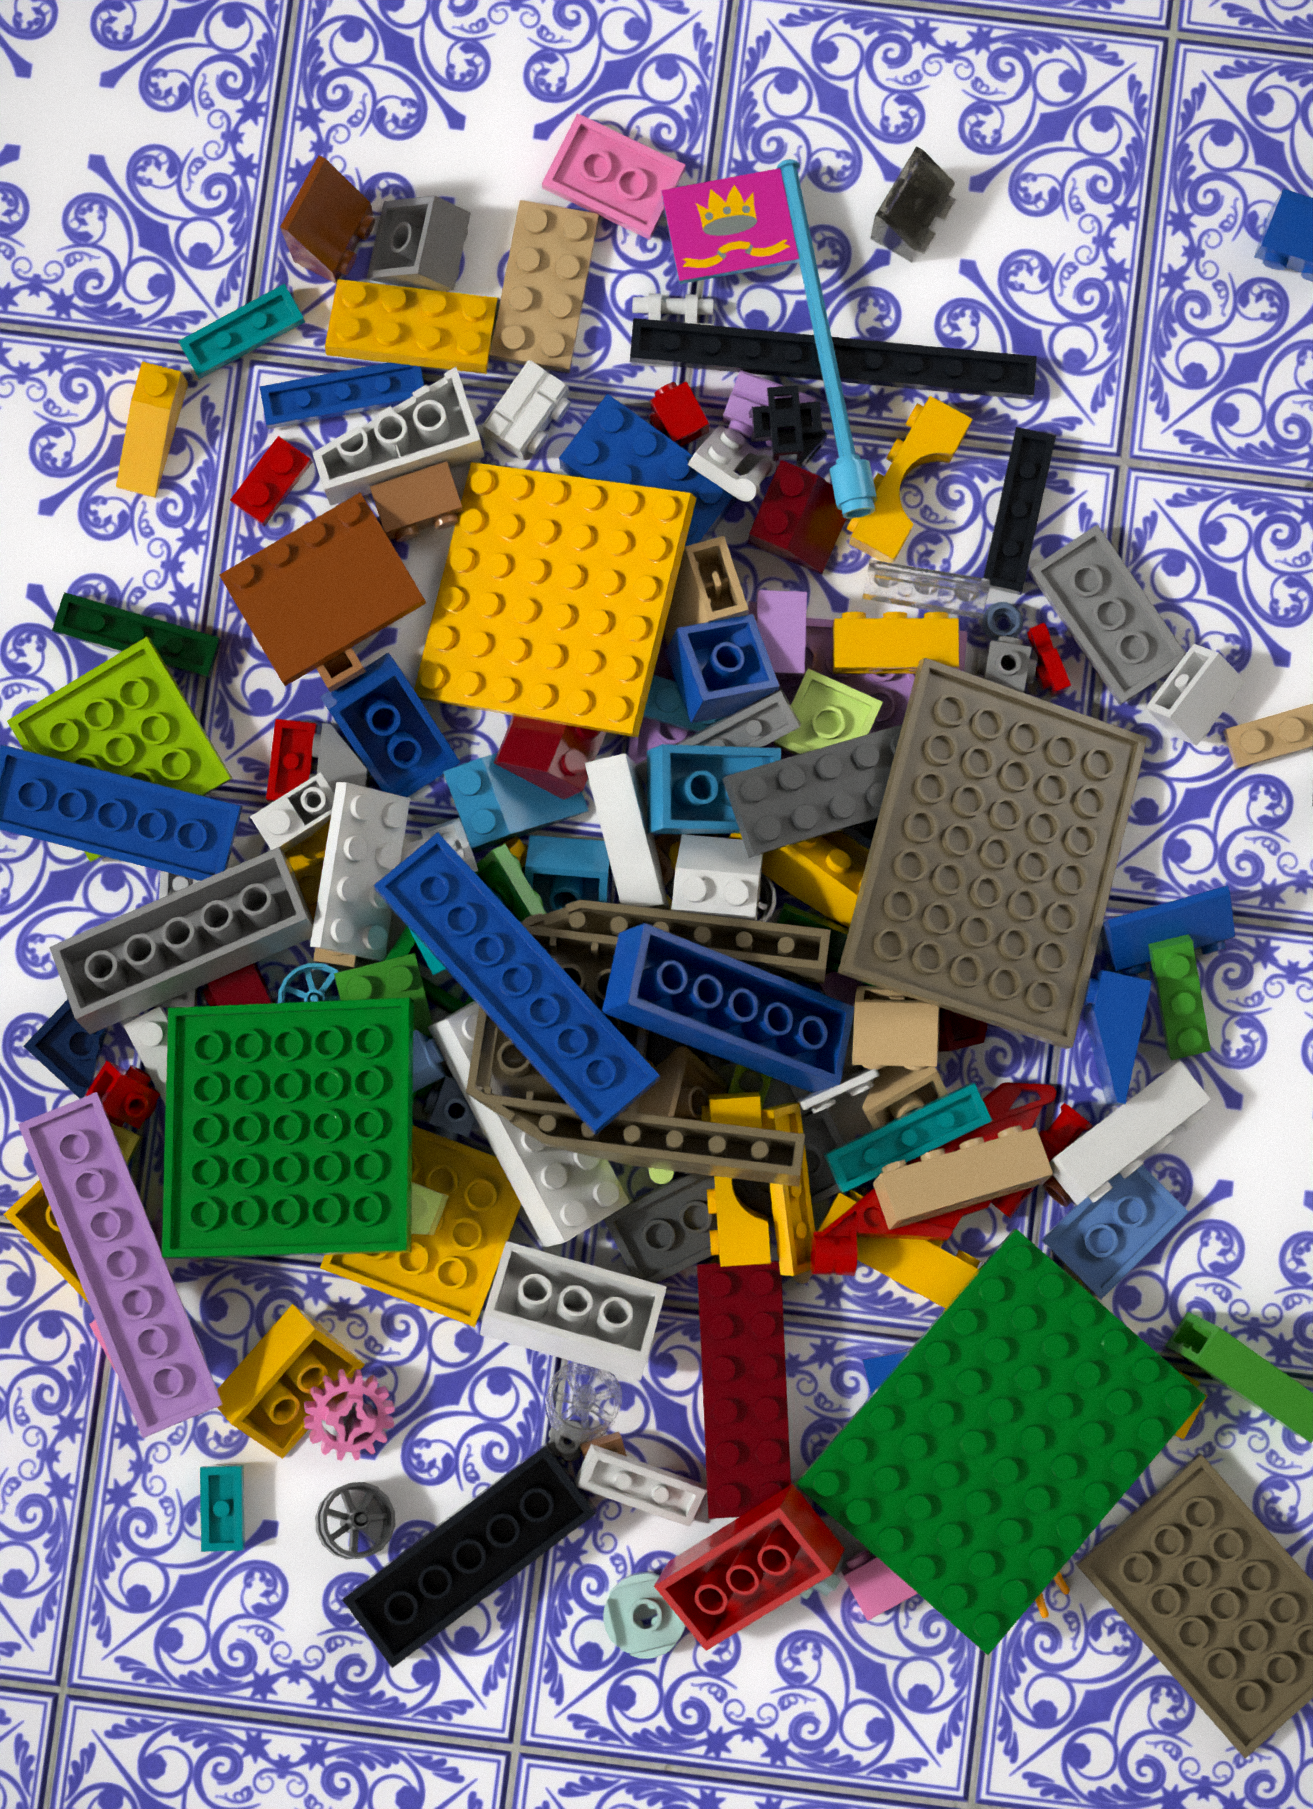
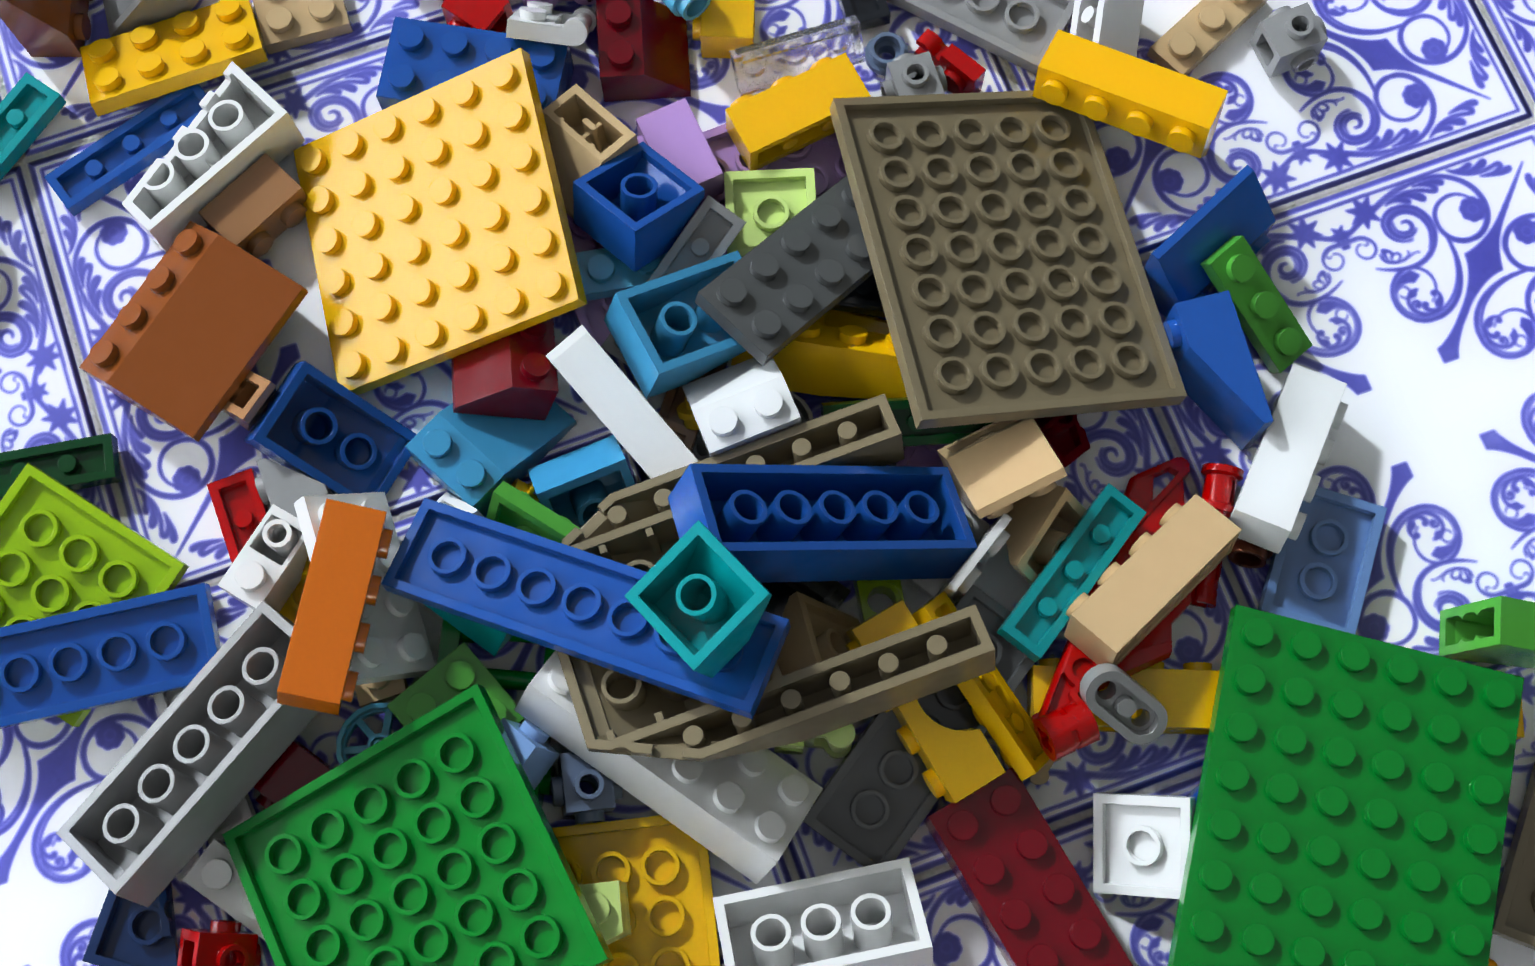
camera: 30 degrees left, 10 degrees down
red plate [230,436,312,527] -> none
white brick [482,360,571,460] -> none
none -> orange brick [277,499,393,716]
none -> teal slope [624,520,772,678]
none -> yellow wedge [1032,29,1228,159]
none -> light grey plate [1079,663,1168,745]
none -> white plate [1093,792,1196,899]

